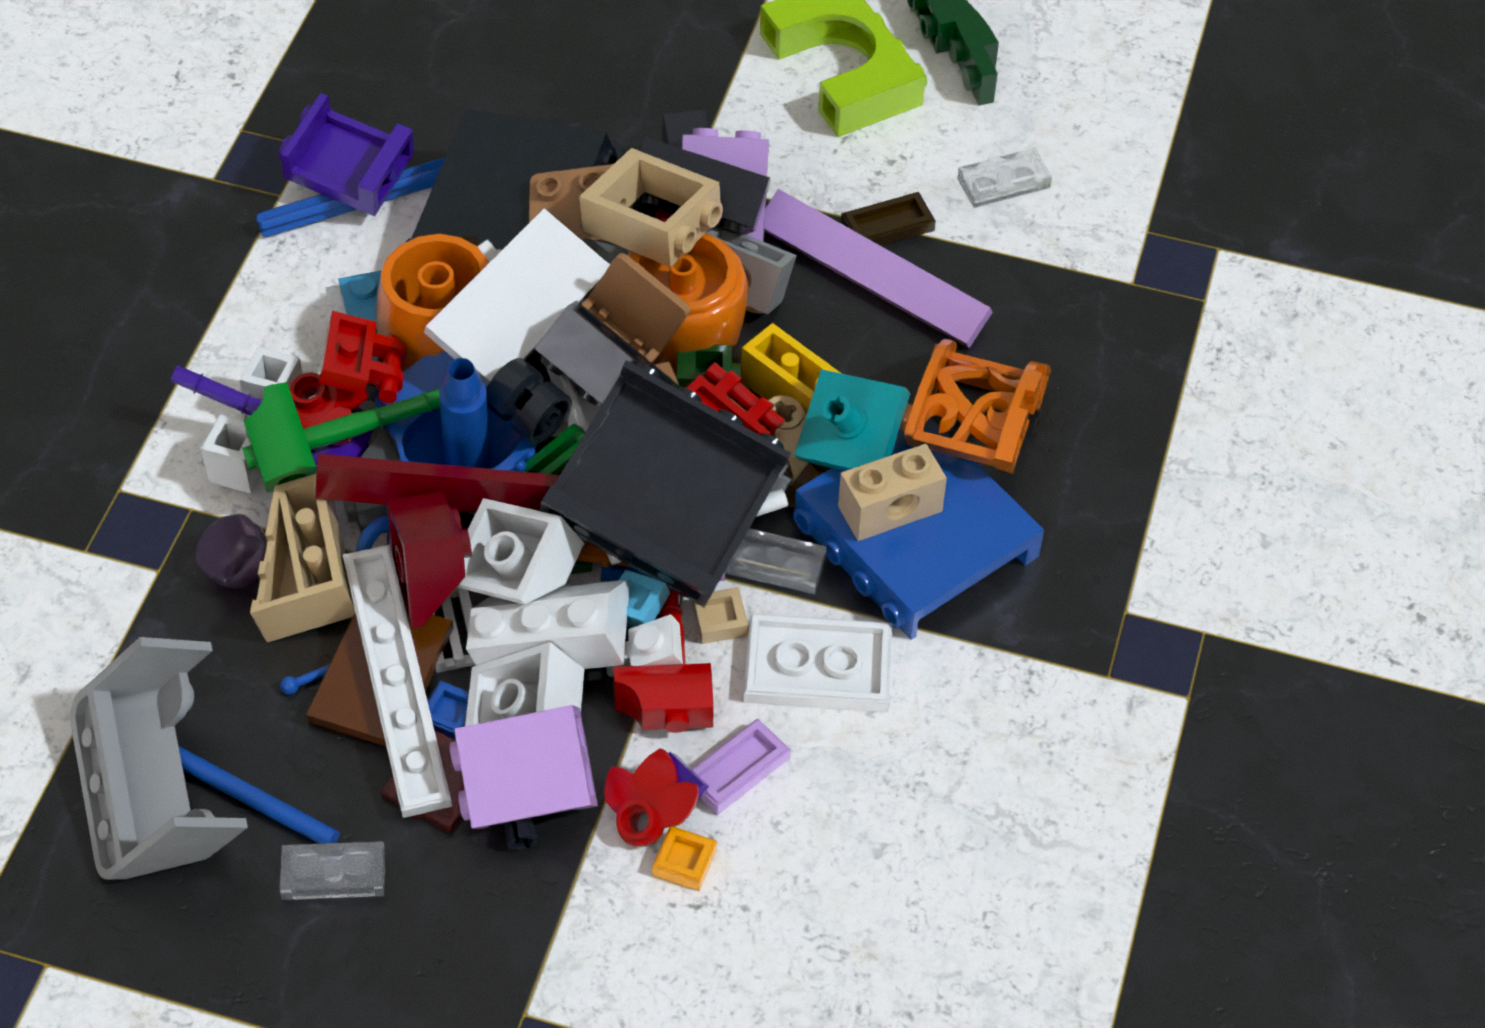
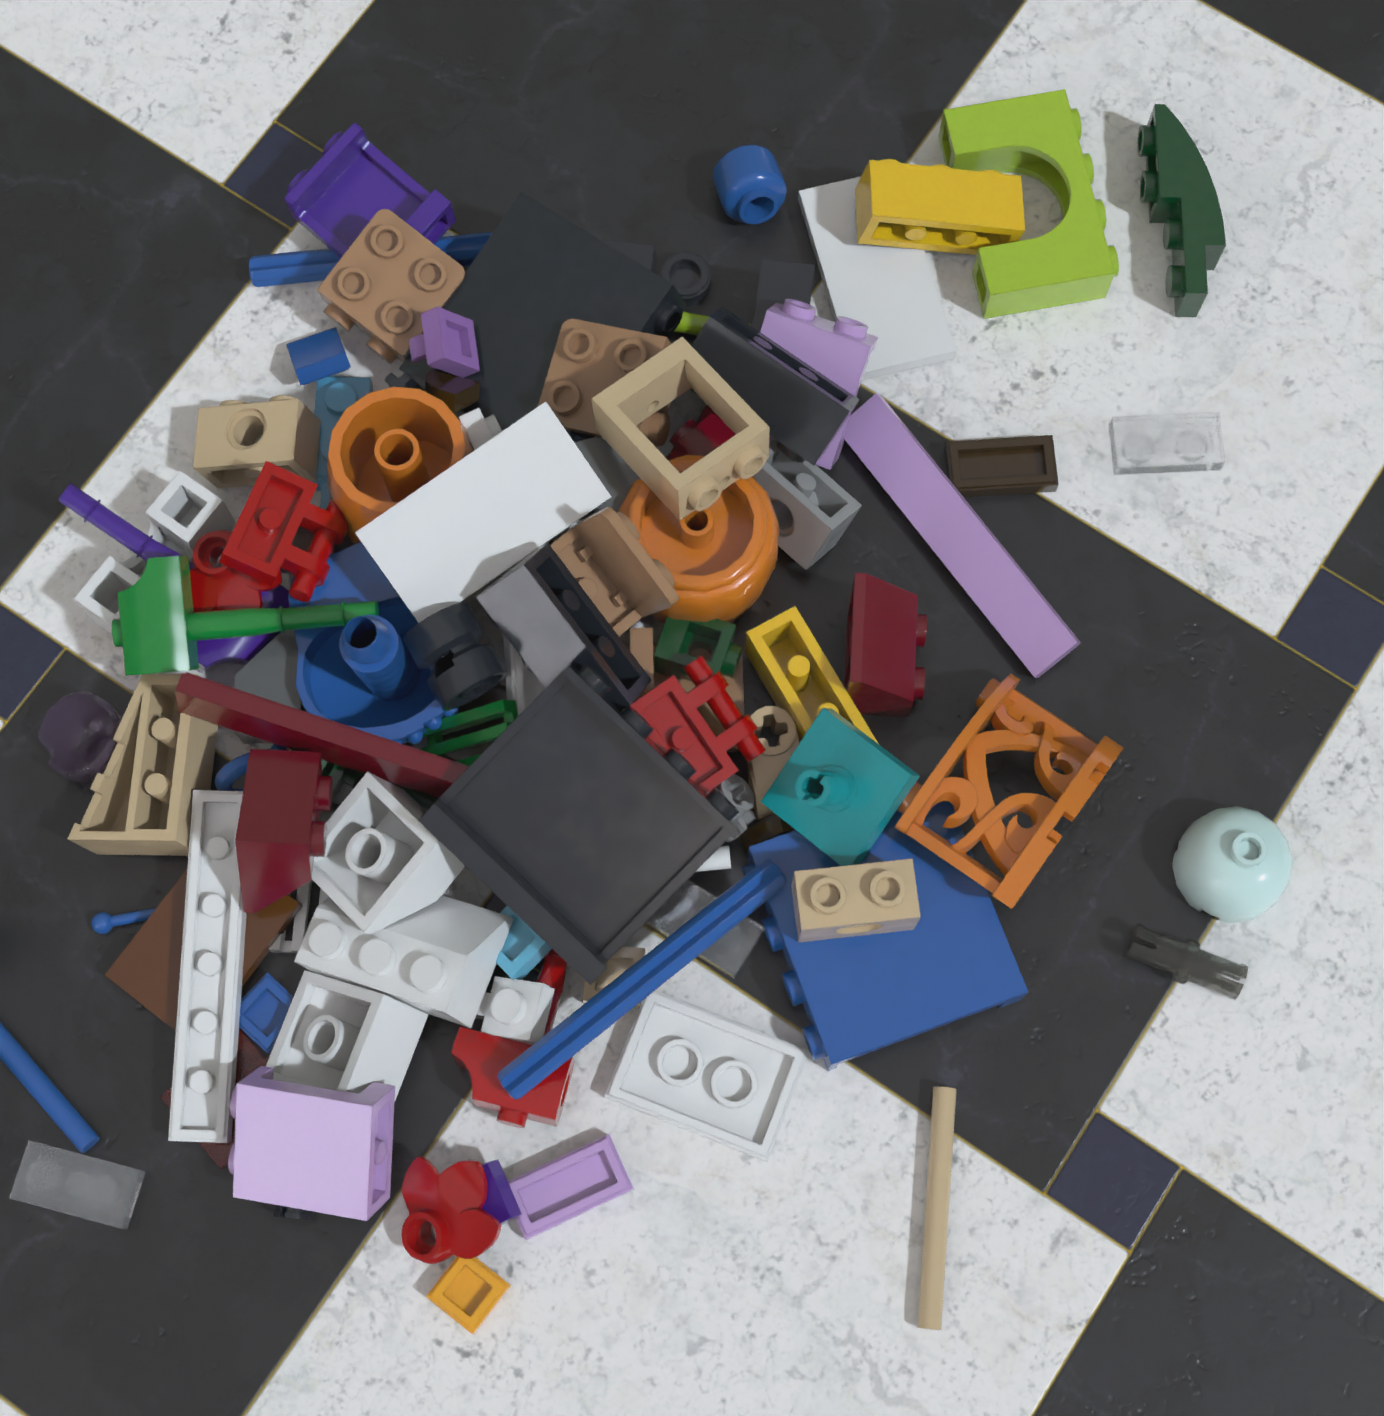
camera: 20 degrees right, 20 degrees up
none -> tan brick [193,395,321,488]
none -> blue tile [286,327,351,385]
none -> medium nougat bracket [317,209,465,364]
none -> medium lavender tile [409,306,480,378]
none -> blue axle [497,859,787,1100]
none -> blue head [713,145,787,224]
none -> white tile [798,176,956,380]
none -> dark red slope [844,573,927,717]
none -> yellow brick [855,159,1025,255]
none -> tan bar [917,1087,957,1330]
none -> clear smoke pin [1125,923,1248,1000]
none -> light aqua cylinder [1172,806,1293,923]

